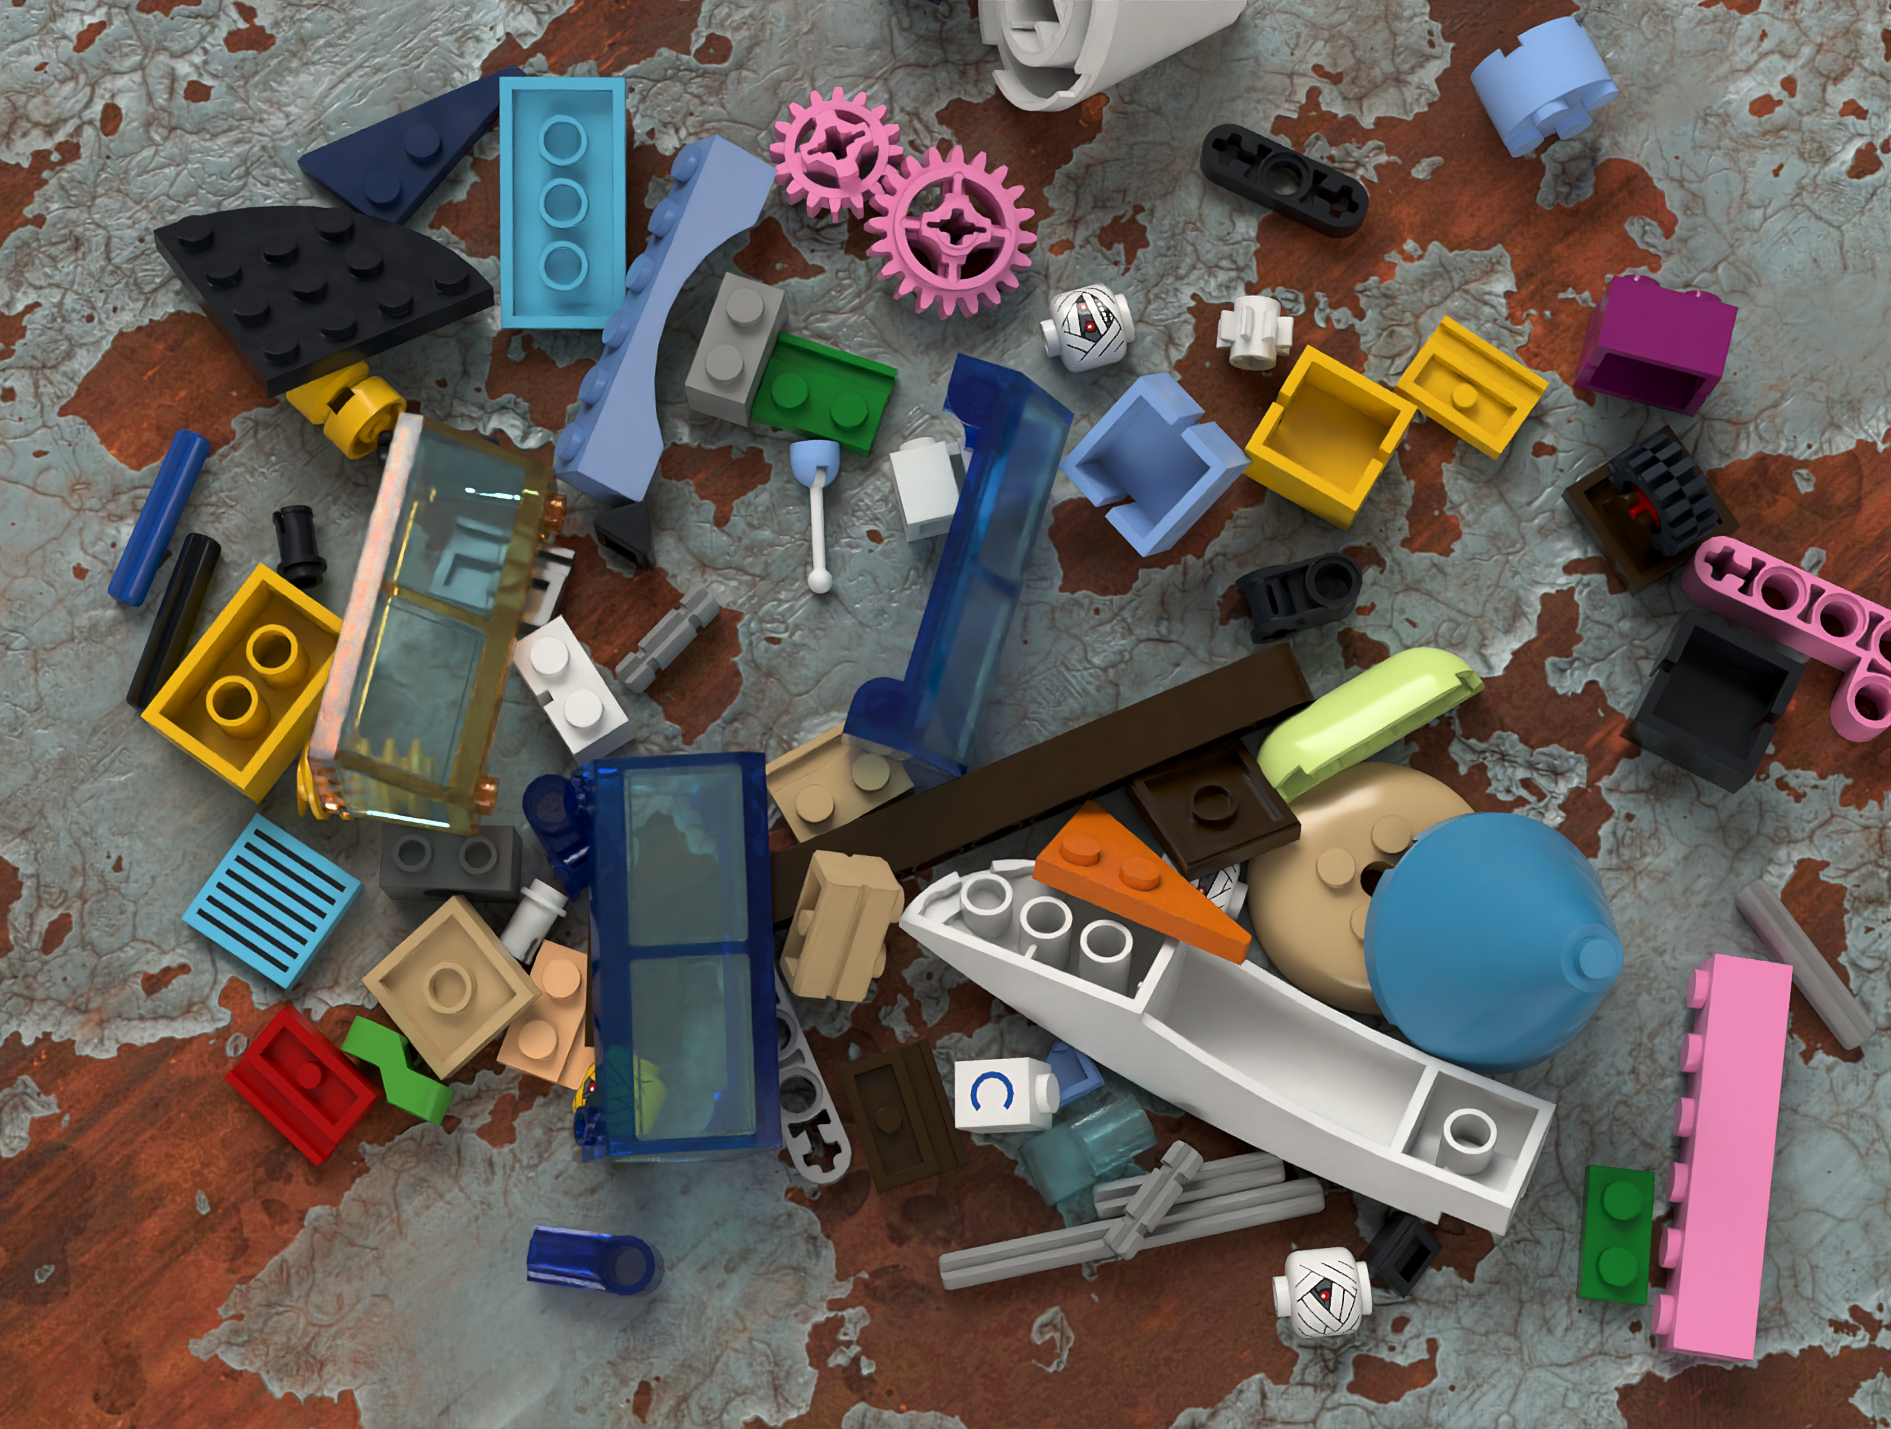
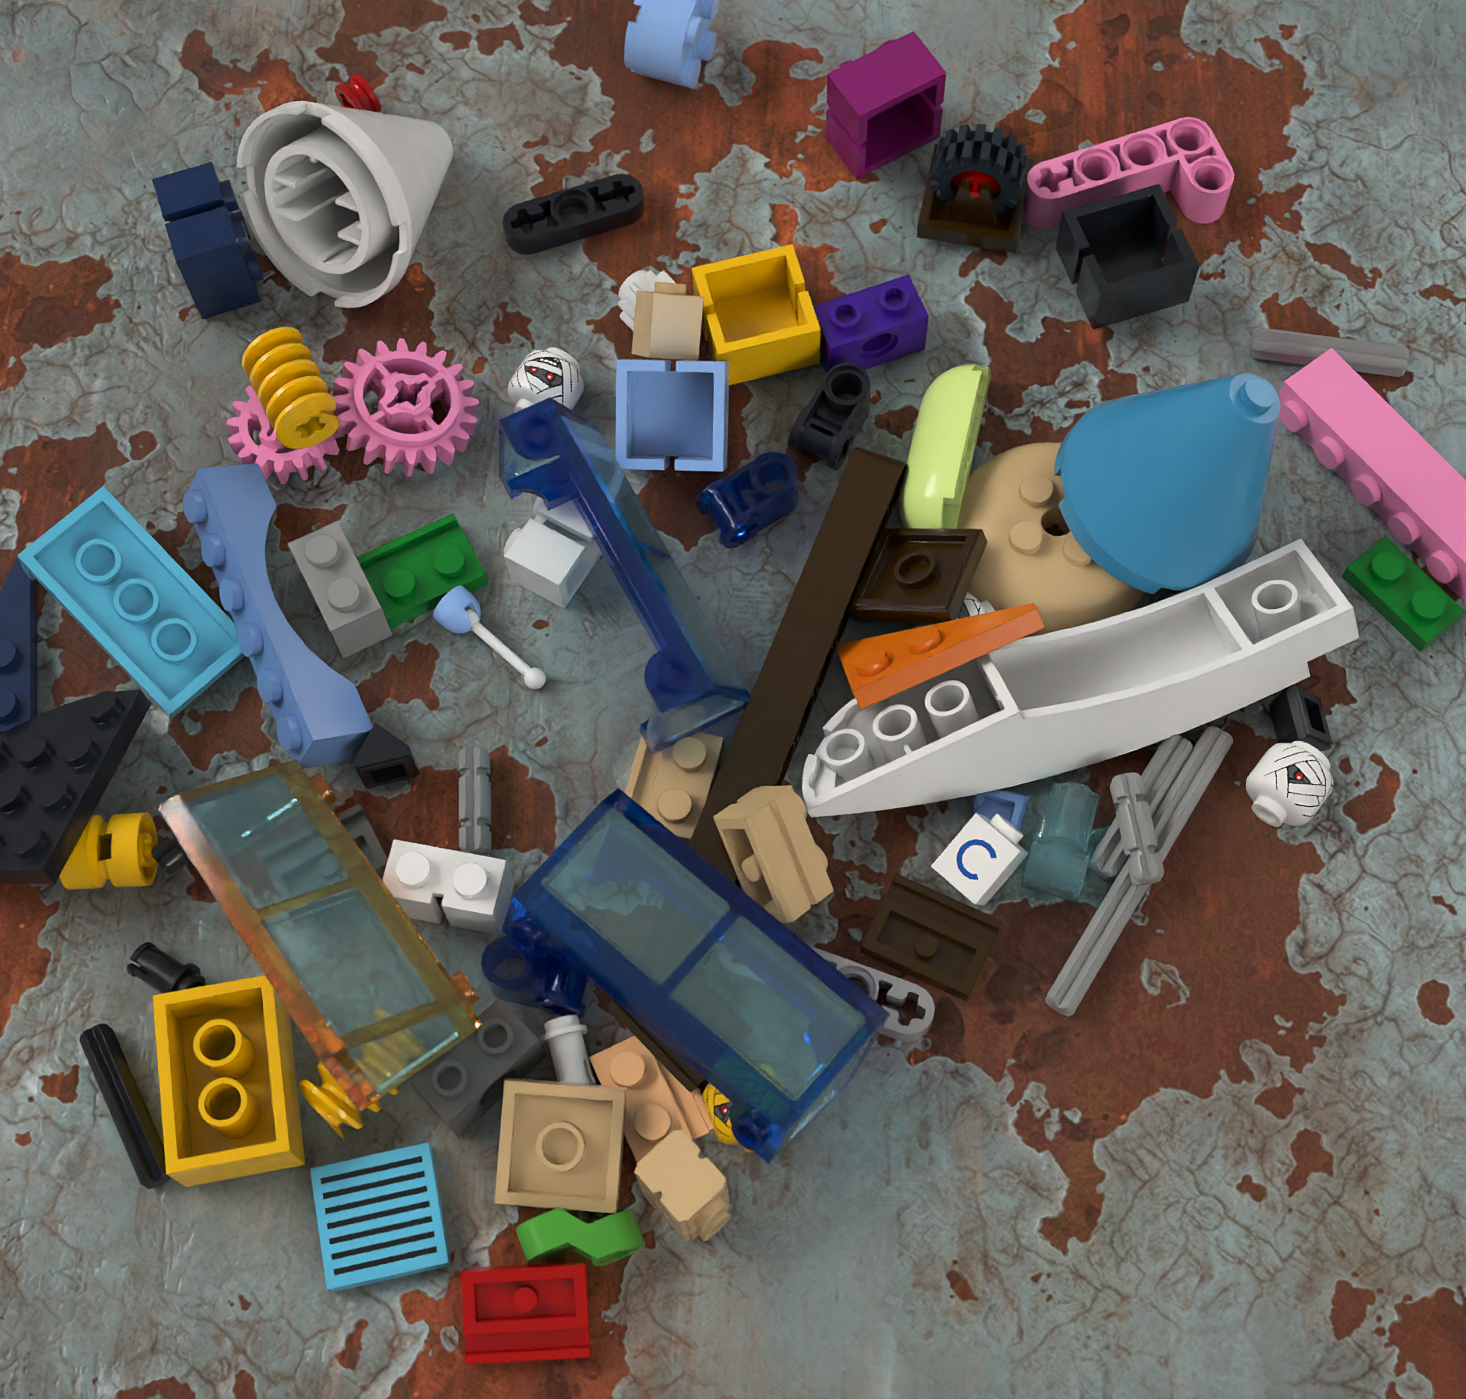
camera: 40 degrees left, 10 degrees down
blue axle [108,429,210,607] -> none
clear blue piece [526,1224,665,1298] -> none
yellow plate [1393,315,1550,461] -> none
none -> yellow piece [241,327,340,449]
none -> tan brick [632,282,704,360]
none -> tan brick [635,1129,731,1242]
none -> clear blue piece [695,452,799,549]
none -> dark purple brick [813,274,929,373]

